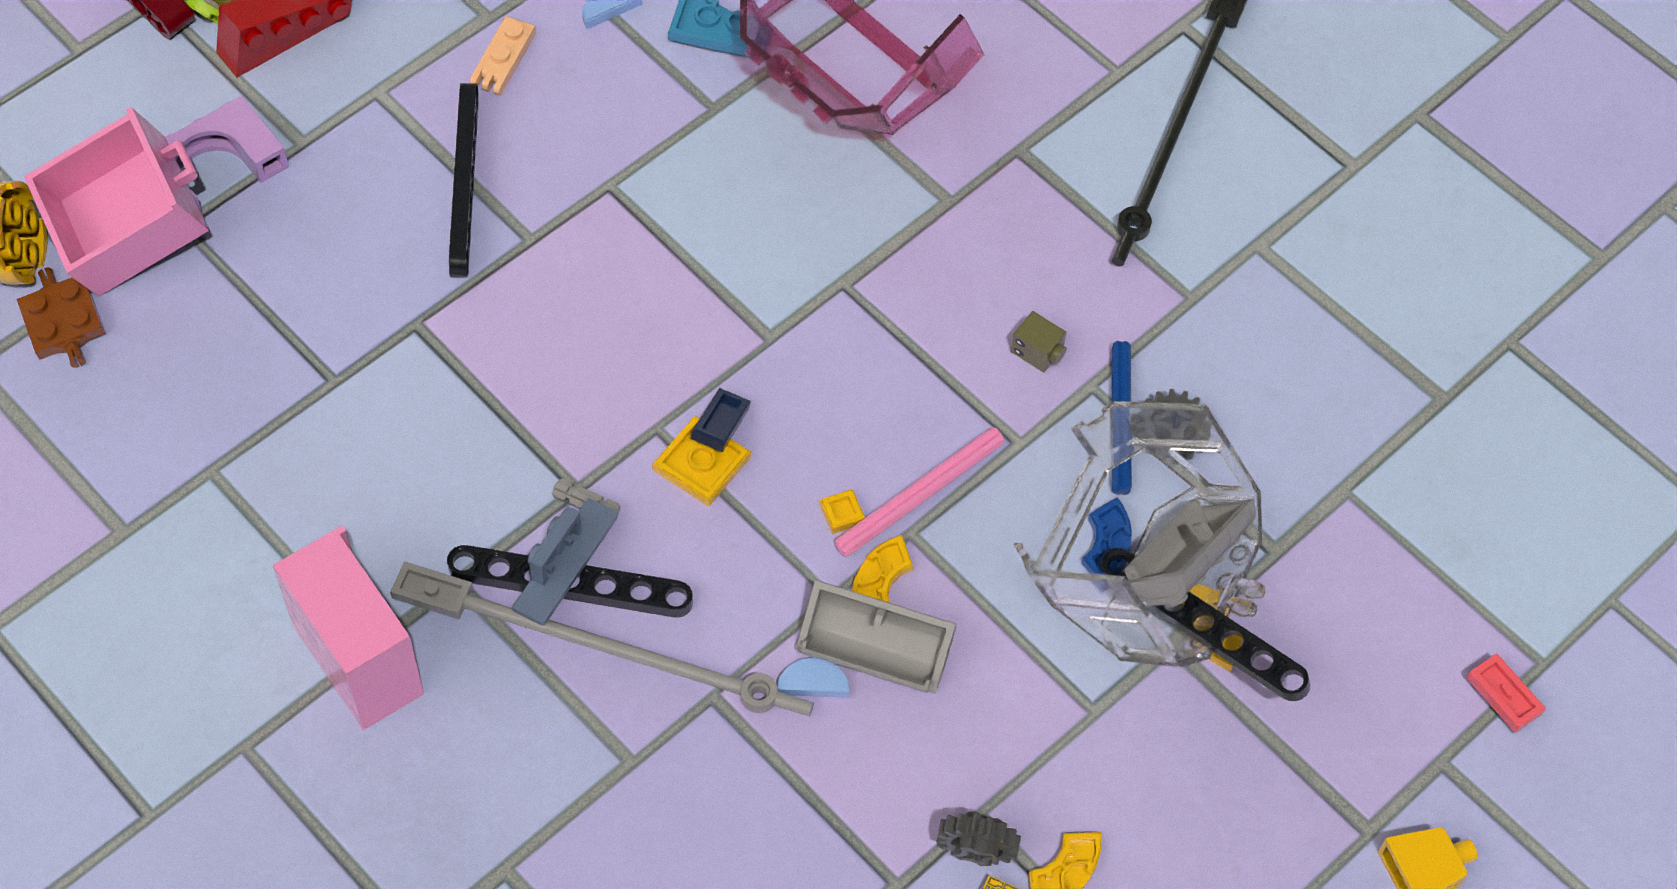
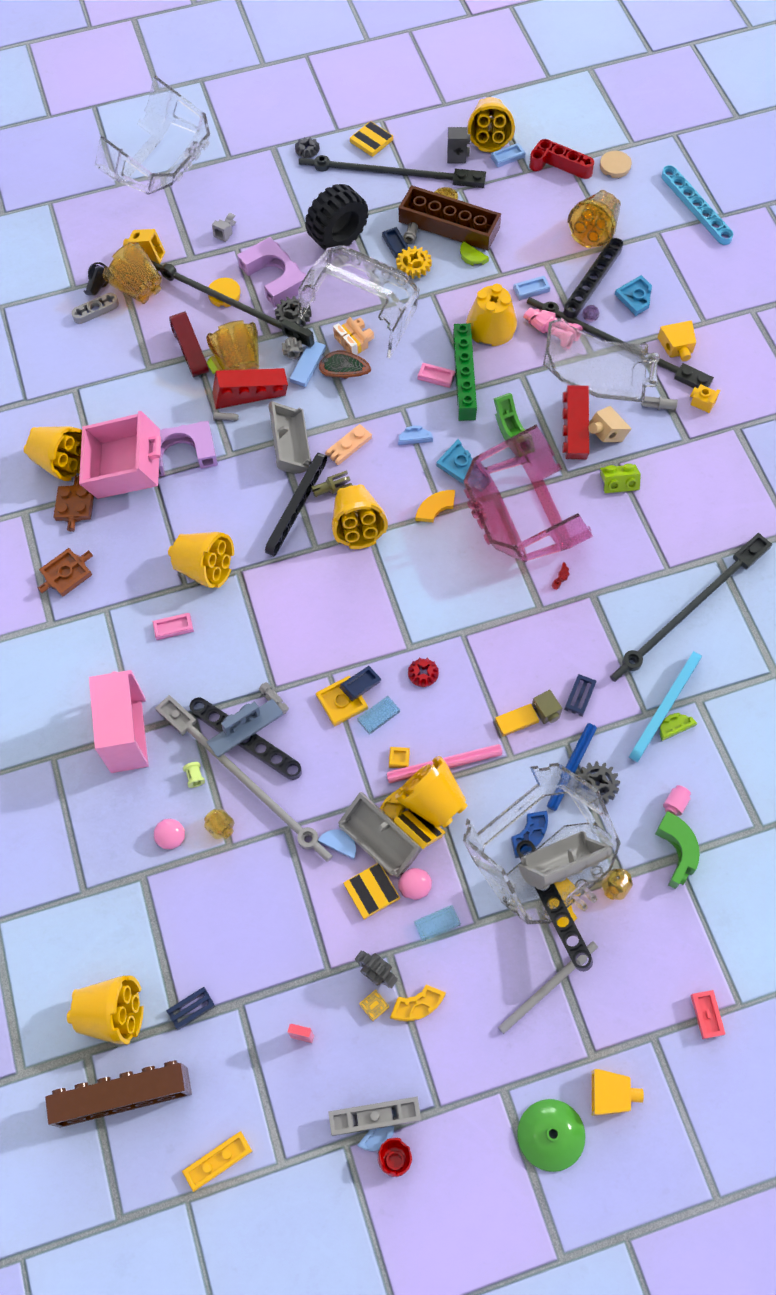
camera: 30 degrees right, 5 degrees up
none -> dark orange plate [37,548,93,597]
none -> bright pink tile [152,613,194,640]
none -> bright pink hair [154,818,185,850]
none -> yellow cone [168,532,234,588]
none -> yellowish green bush [183,762,205,788]
none -> clear yellow head [204,809,235,839]
none -> light grey piece [213,410,239,421]
none -> light grey container [269,401,311,474]
none -> olive arm [311,470,353,497]
none -> yellow cone [332,484,388,549]
none -> tile [343,863,400,920]
none -> clear light blue tile [357,696,400,735]
none -> yellow tile [393,809,446,849]
none -> yellow cone [395,756,468,828]
none -> bright pink hair [398,868,432,900]
none -> red gear [408,657,439,687]
none -> clear light blue tile [414,905,461,942]
none -> yellow tile [415,490,455,523]
none -> yellow tile [495,703,539,737]
none -> light grey bar [498,941,598,1034]
none -> clear red piece [552,562,570,589]
none -> dark blue tile [564,674,597,717]
none -> clear yellow head [601,868,633,900]
none -> medium azure beam [629,651,702,763]
none -> bright green arch [655,811,700,889]
none -> lime tile [659,713,697,741]
none -> bright pink brick [663,785,691,816]

